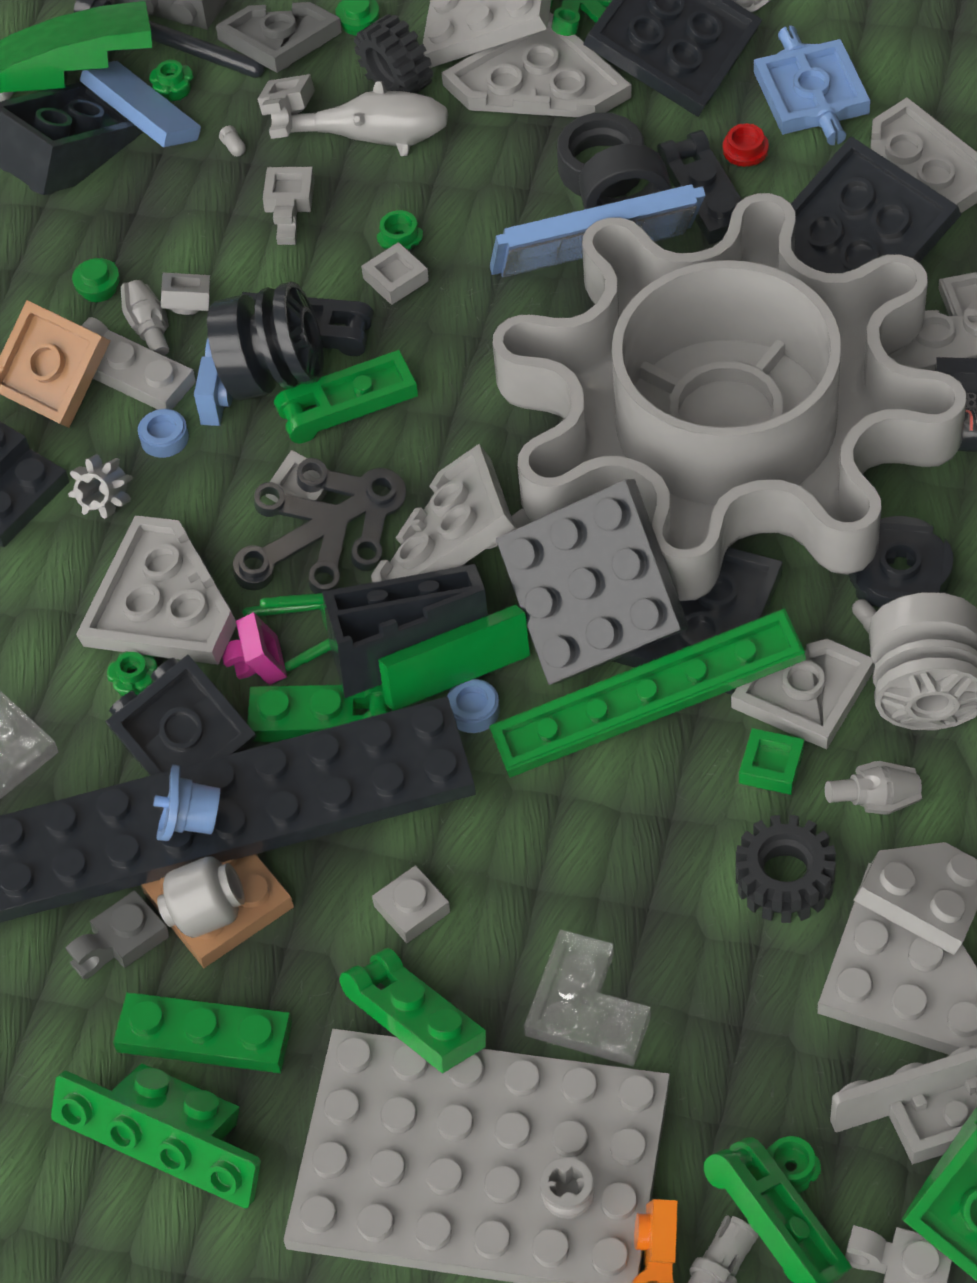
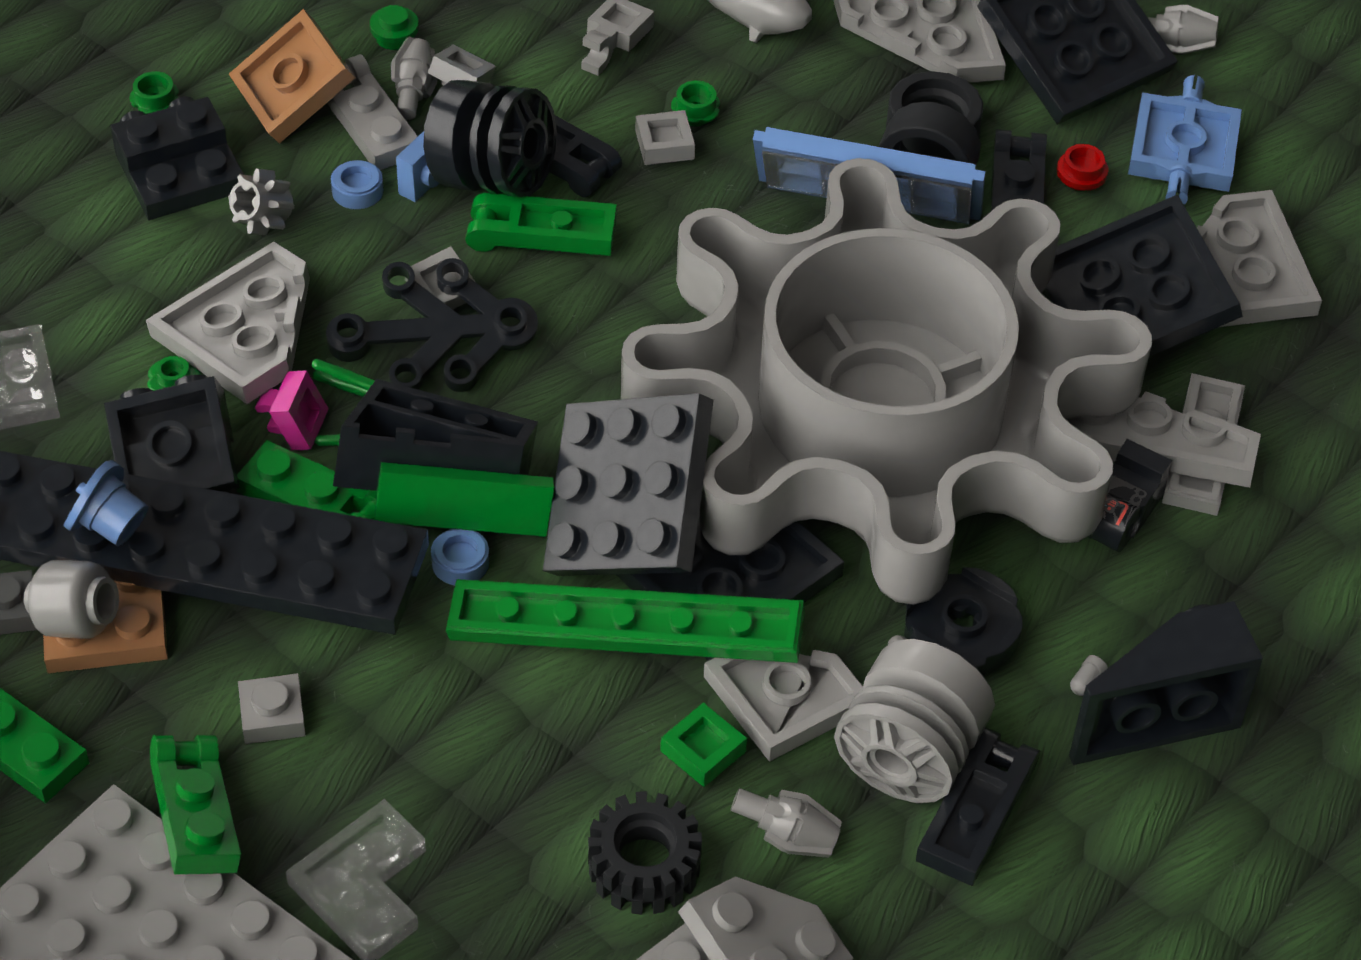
camera: 20 degrees right, 5 degrees down
light grey plate [371,444,516,582] -> none

